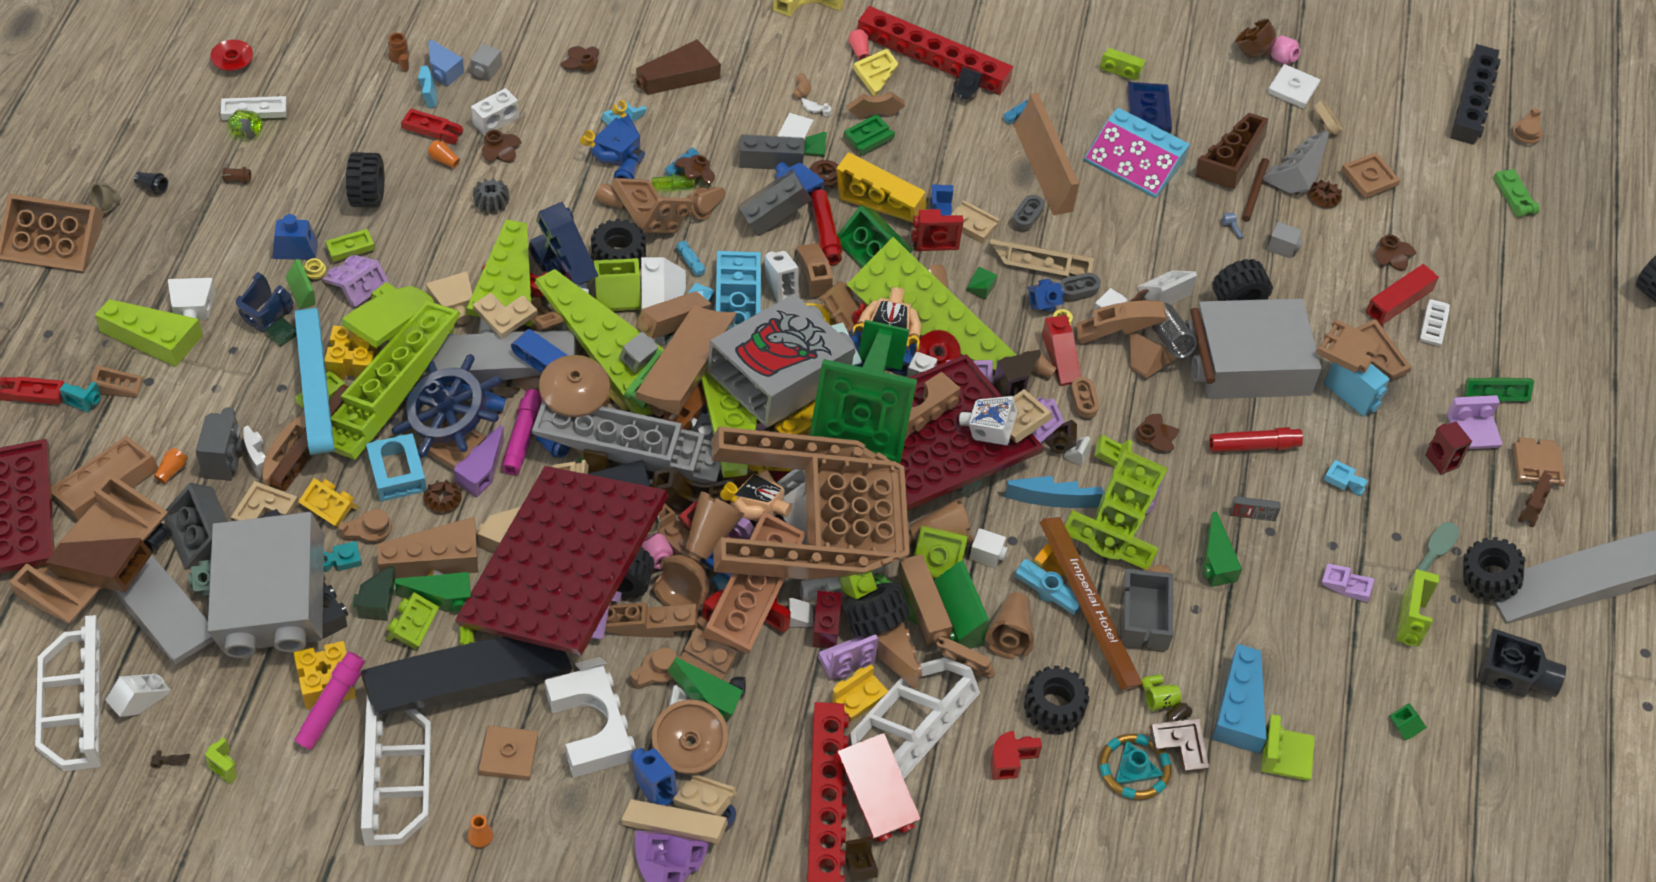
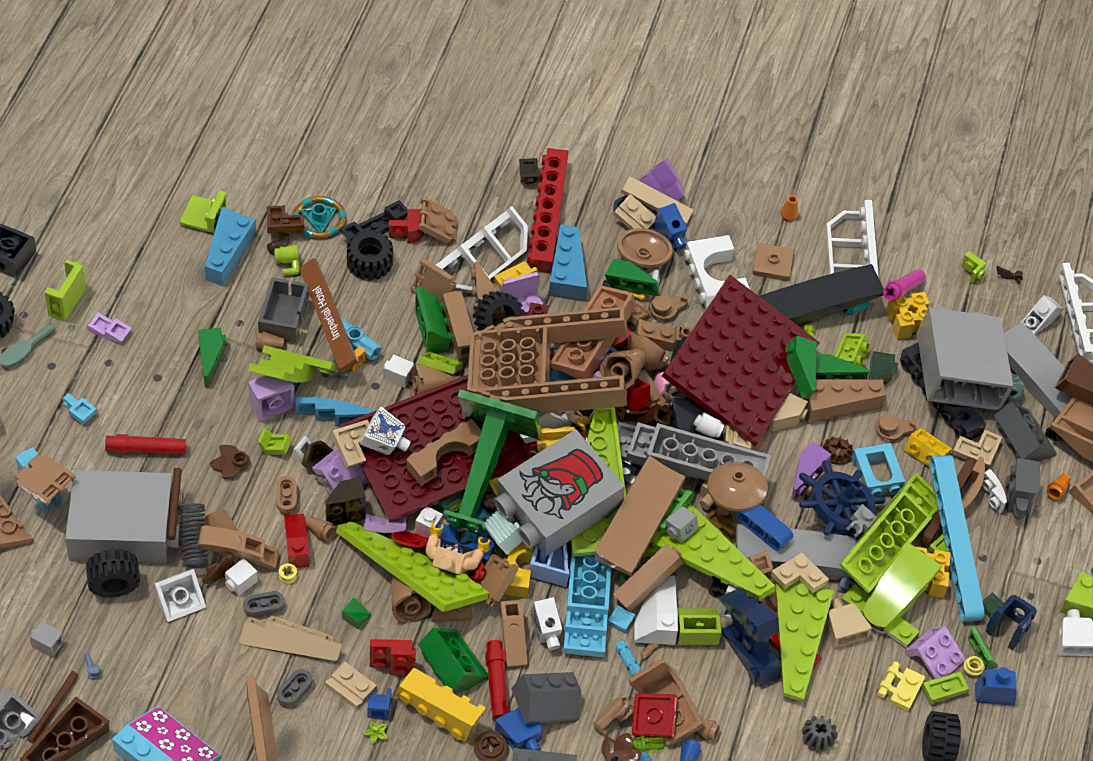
camera: 175 degrees left, 0 degrees up
teal plate [324,541,362,572] -> none
blue cone [471,391,506,412] -> none
dark pink piece [501,389,542,475] -> none
black tyre [591,219,646,270] -> none
panel [833,733,920,843] -> none
medium nougat cone [985,592,1034,659] -> none
blue brick [1027,279,1064,311] -> none
dark grey tile [1229,496,1281,522] -> none
green slope [1389,703,1427,740] -> none
none -> black slope [340,200,407,241]
none -> lime plant [363,721,387,745]
none -> medium nougat plate [419,197,457,244]
none -> dark azure wedge [549,225,587,301]
none -> red plate [632,693,677,738]
none -> white brick [693,413,724,439]
none -> green slope [785,336,817,400]
none -> light grey plate [846,504,877,537]
none -> light yellow plate [877,661,925,712]

